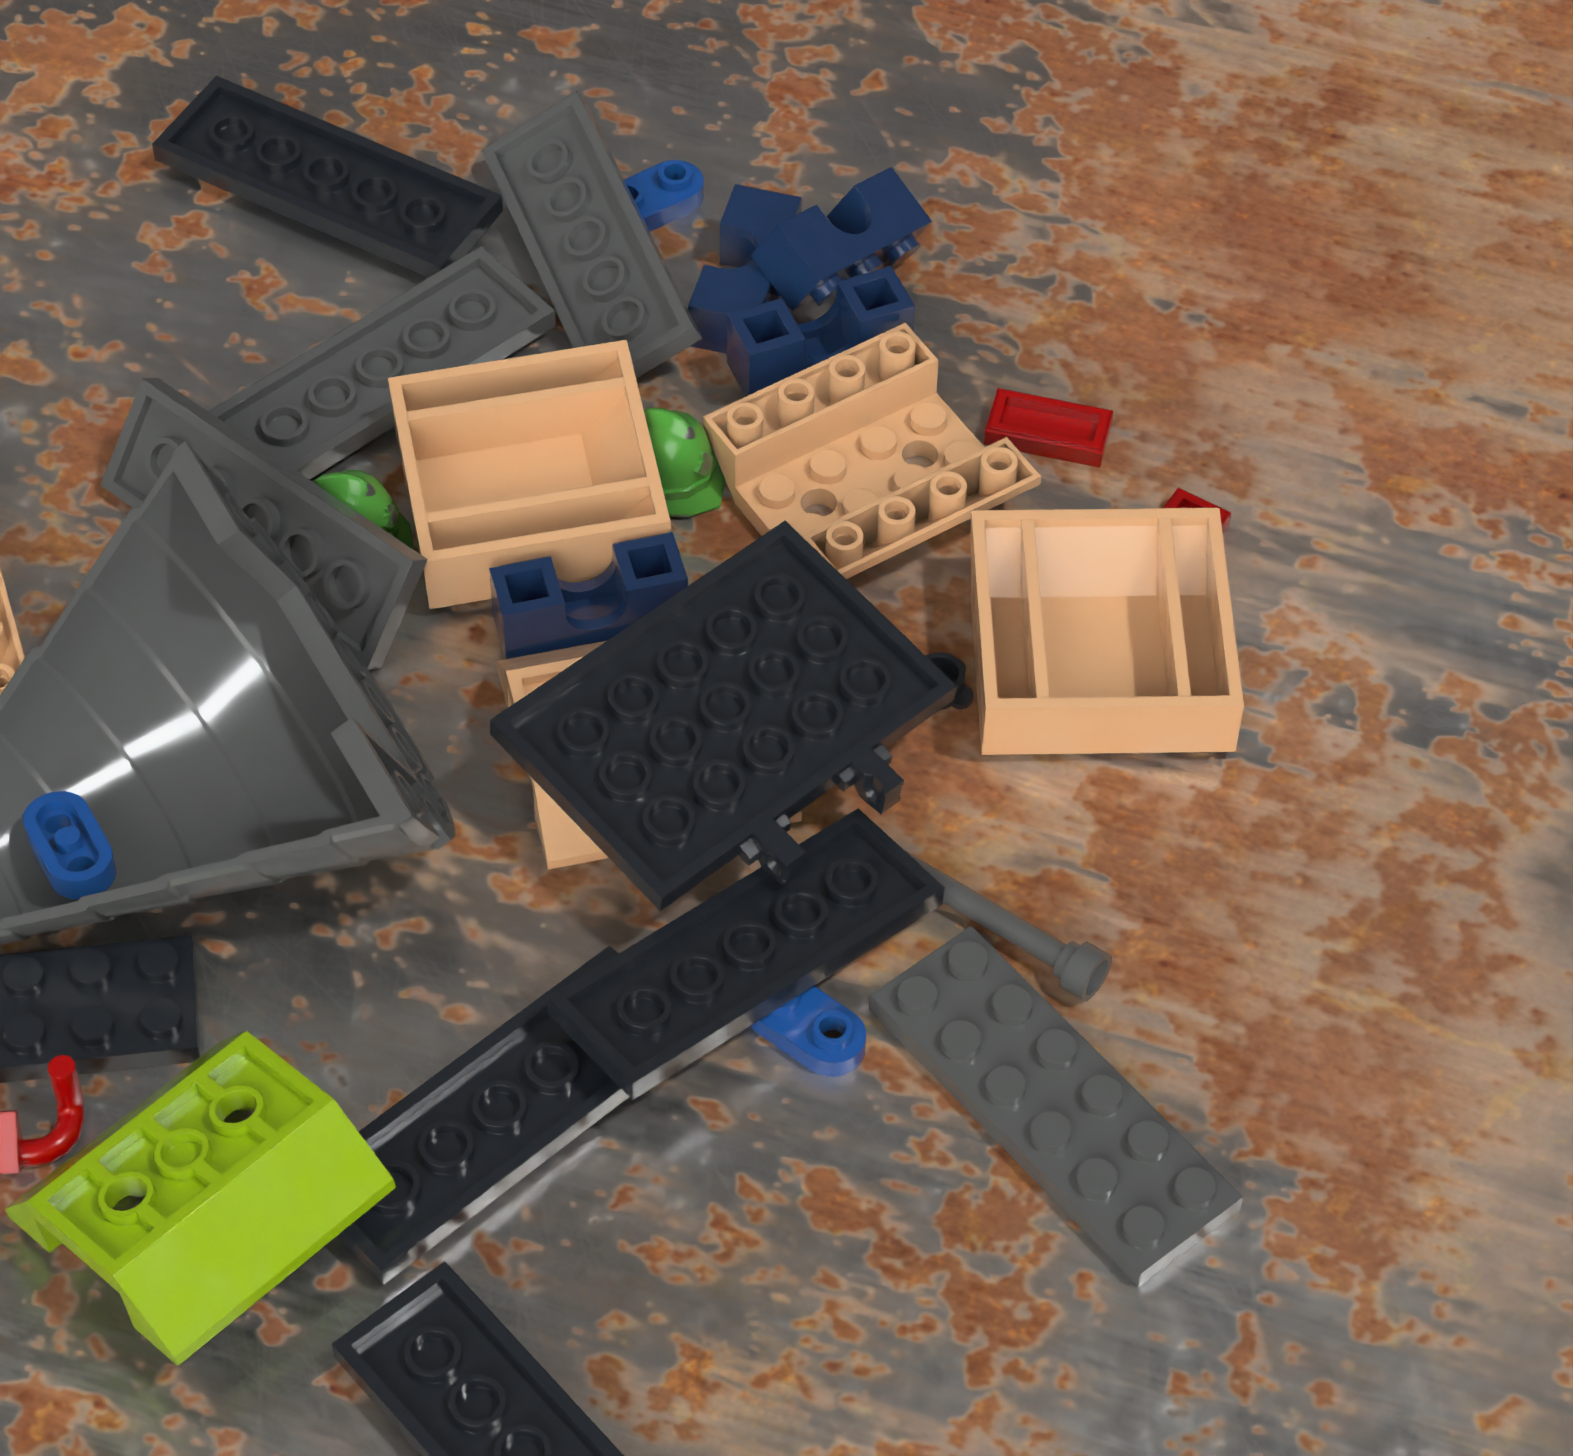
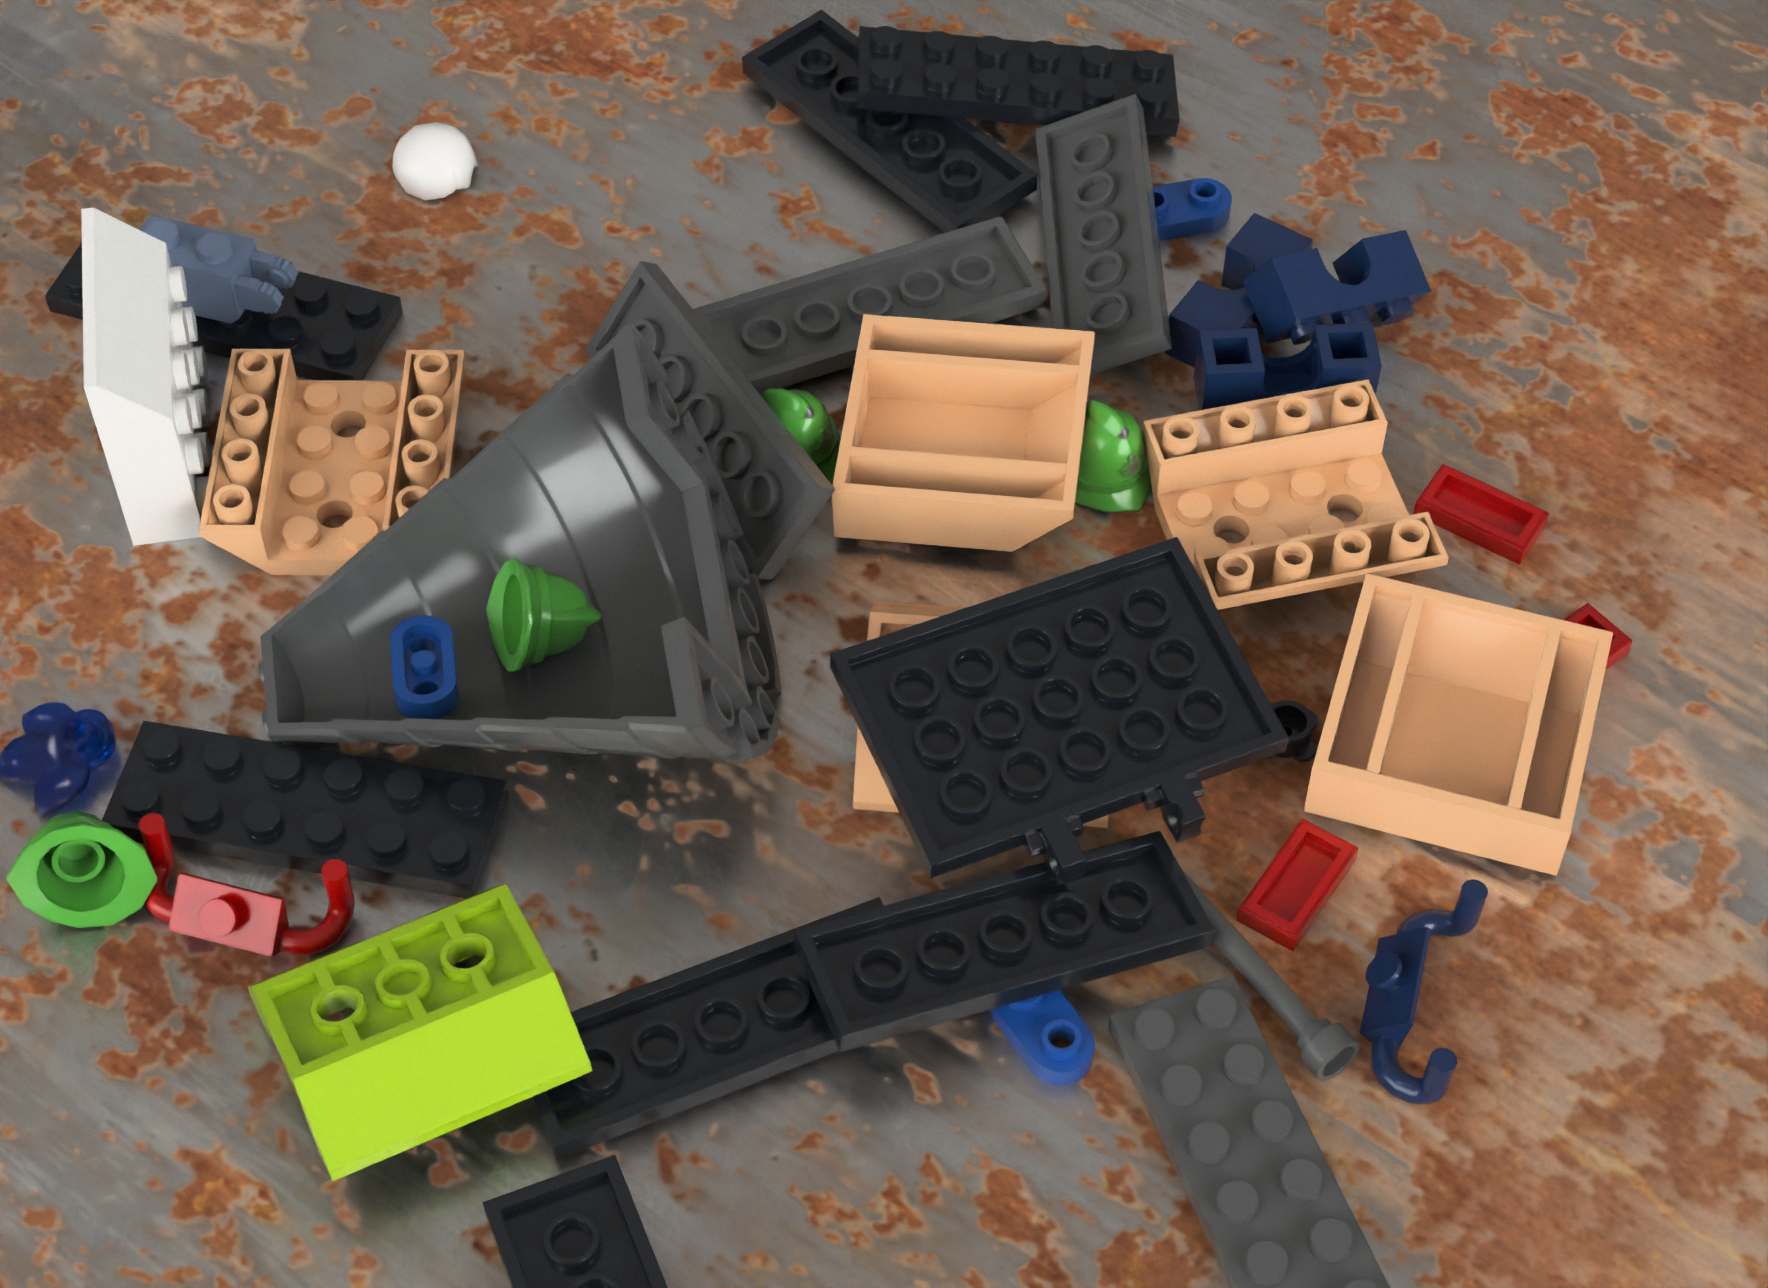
camera: 20 degrees right, 0 degrees up
dark blue arch [489,532,688,659] -> none
none -> bright green piece [486,557,602,672]
none -> black plate [856,26,1180,137]
none -> red tile [1236,818,1359,951]
none -> dark blue piece [1360,879,1488,1105]

